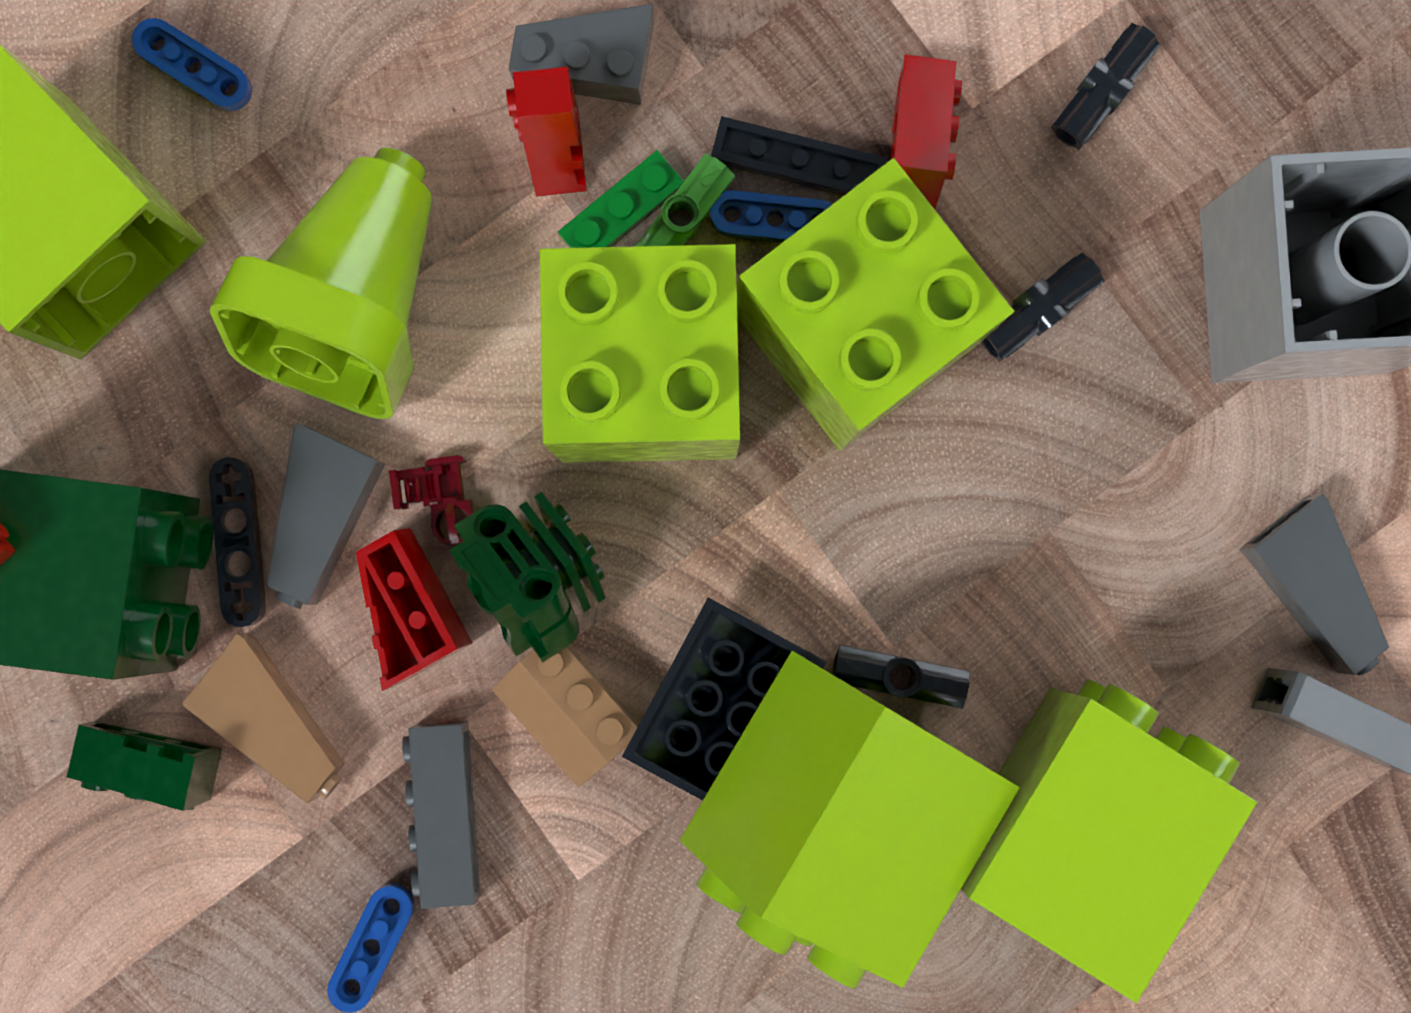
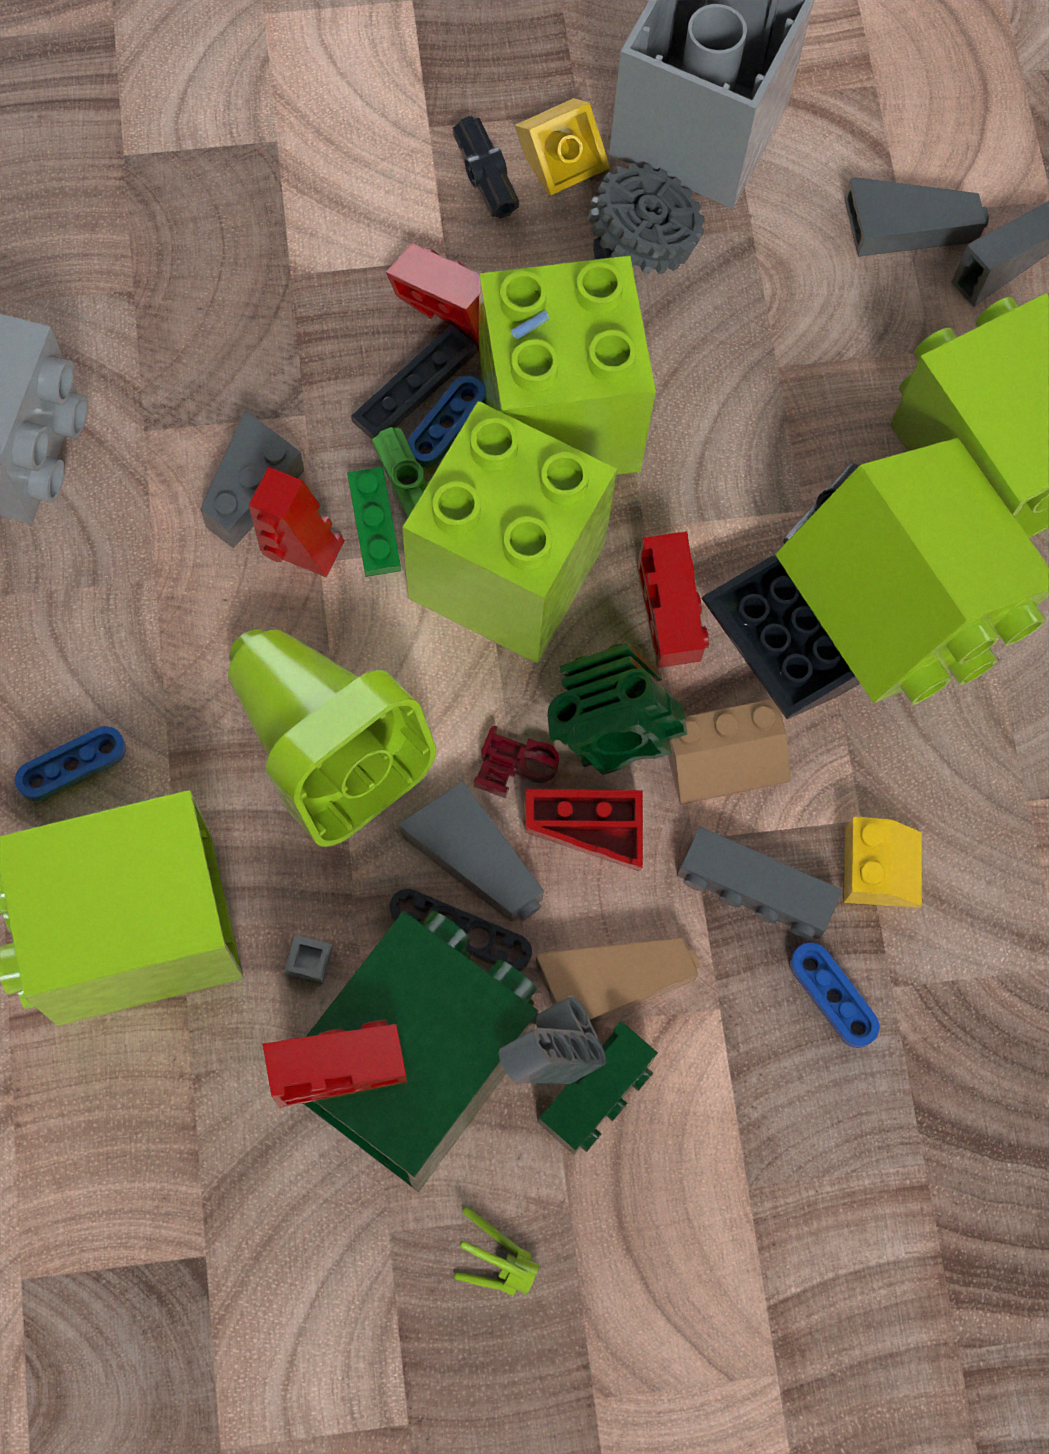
camera: 65 degrees left, 15 degrees down
none -> light grey tile [284,935,333,984]
none -> dark grey beam [499,995,607,1084]
none -> light blue leg [511,310,549,339]
none -> yellow slope [514,98,610,195]
none -> dark grey piece [588,163,705,274]
none -> red wedge [637,531,709,668]
none -> yellow slope [844,817,922,908]

